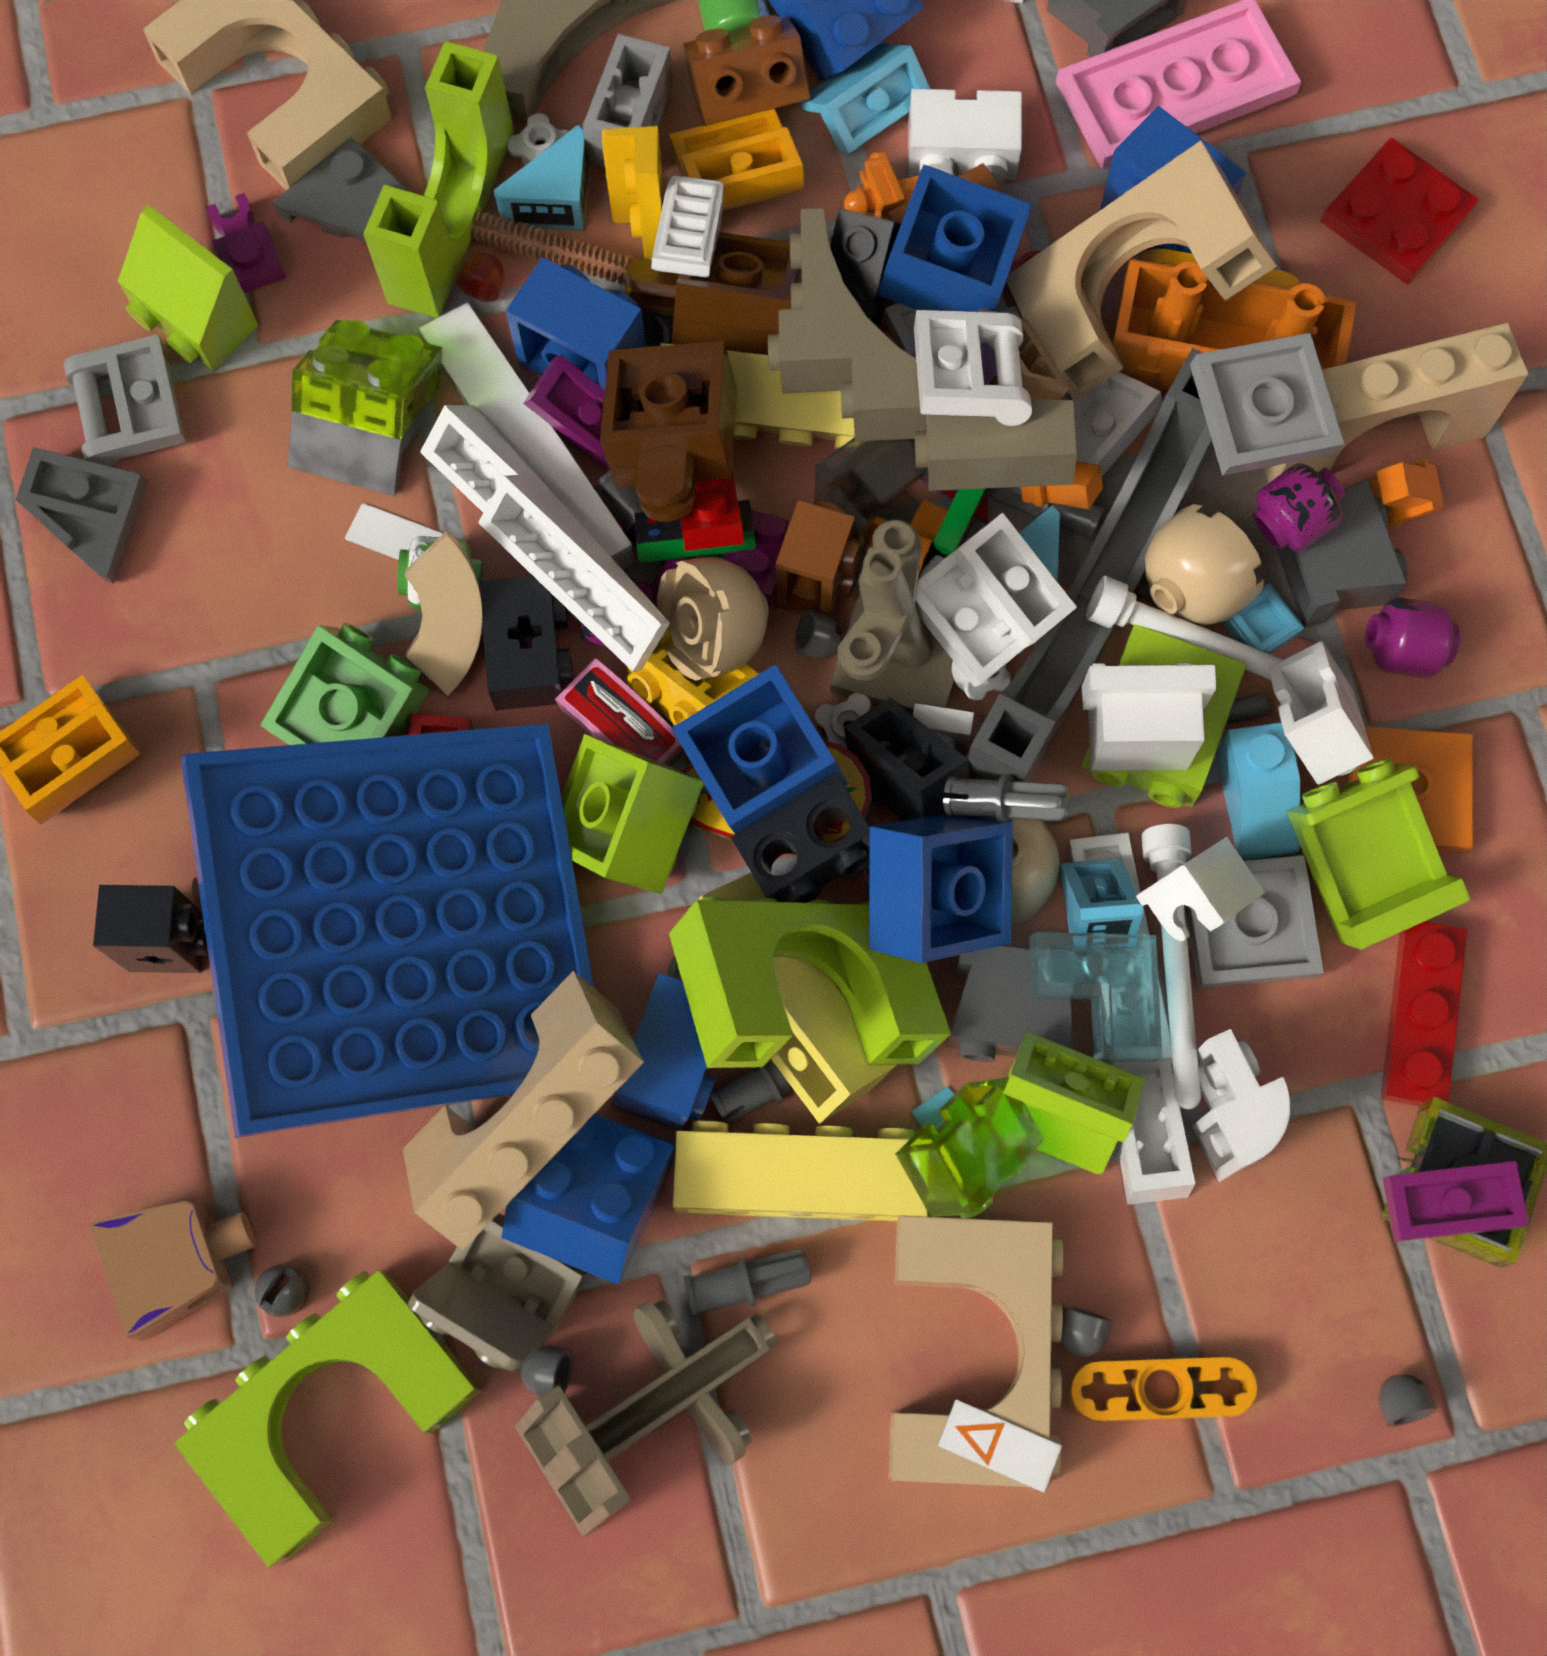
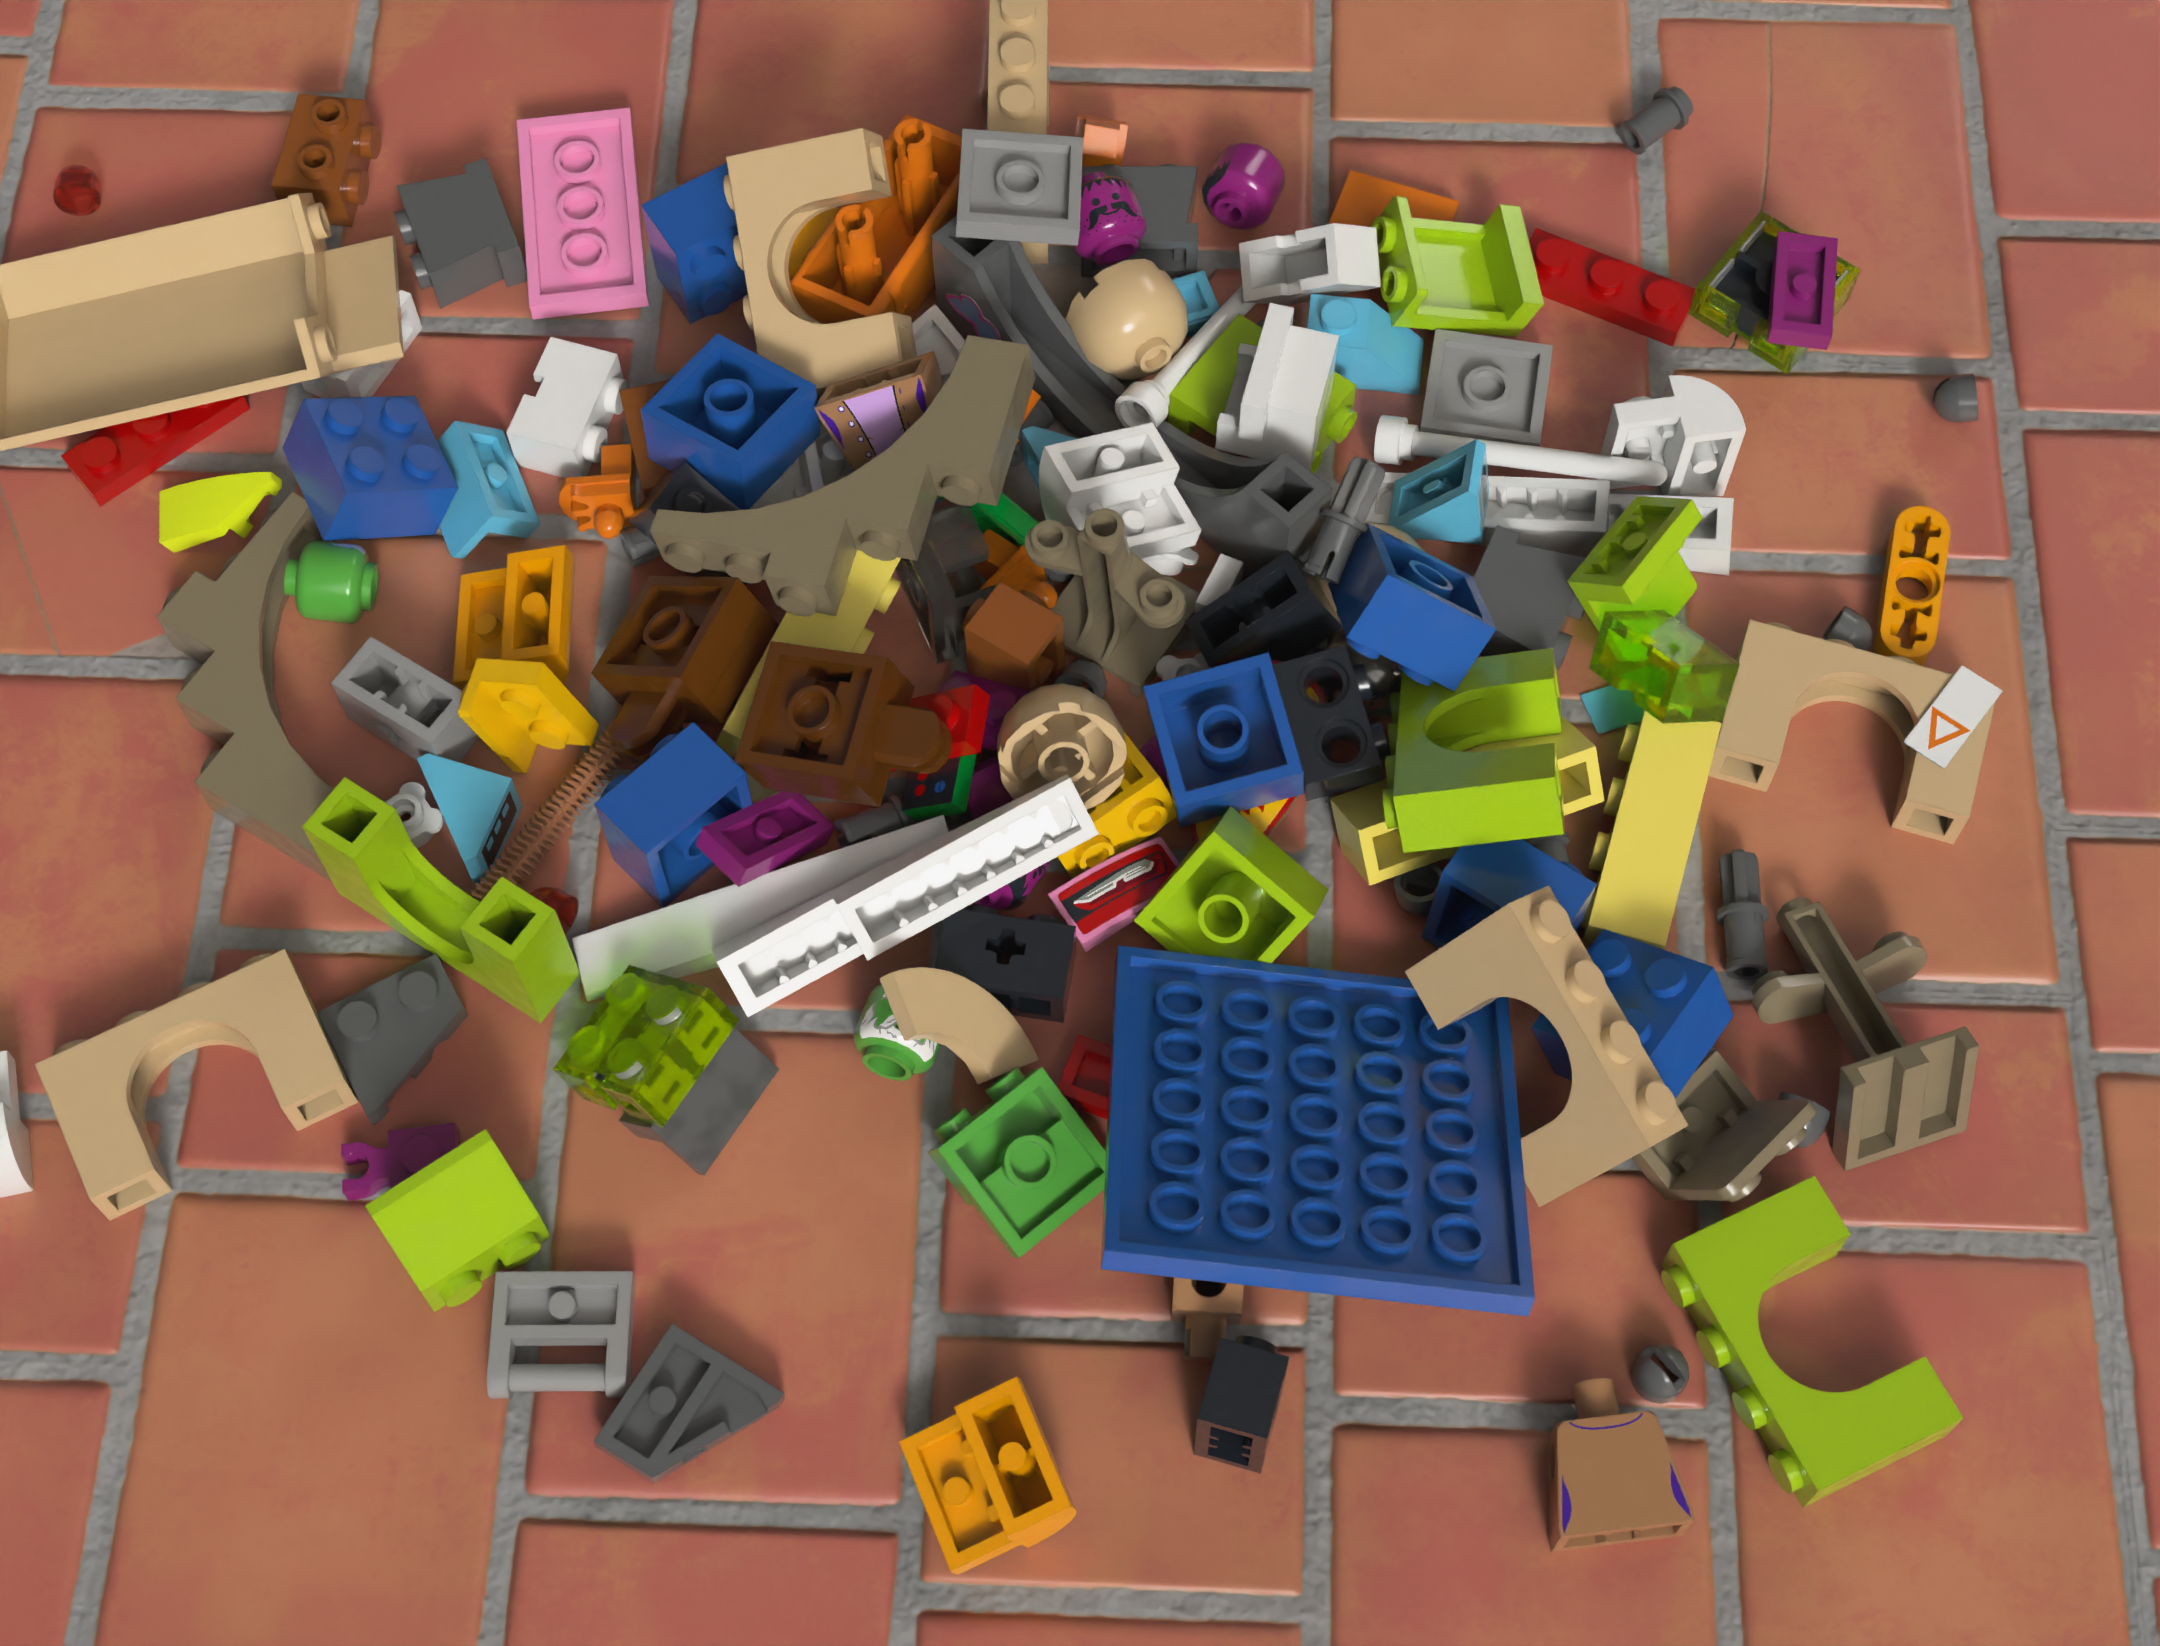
camera: 75 degrees left, 10 degrees down
white sticker [345,503,443,560] -> none
white slope [651,175,724,277] -> none
dark orange brick [683,15,810,126] -> none
white plate [914,310,1032,426] -> none
clear light blue plate [1029,932,1163,1062] -> none
white hinge [1136,837,1265,941] -> none
red plate [1320,137,1480,285] -> none

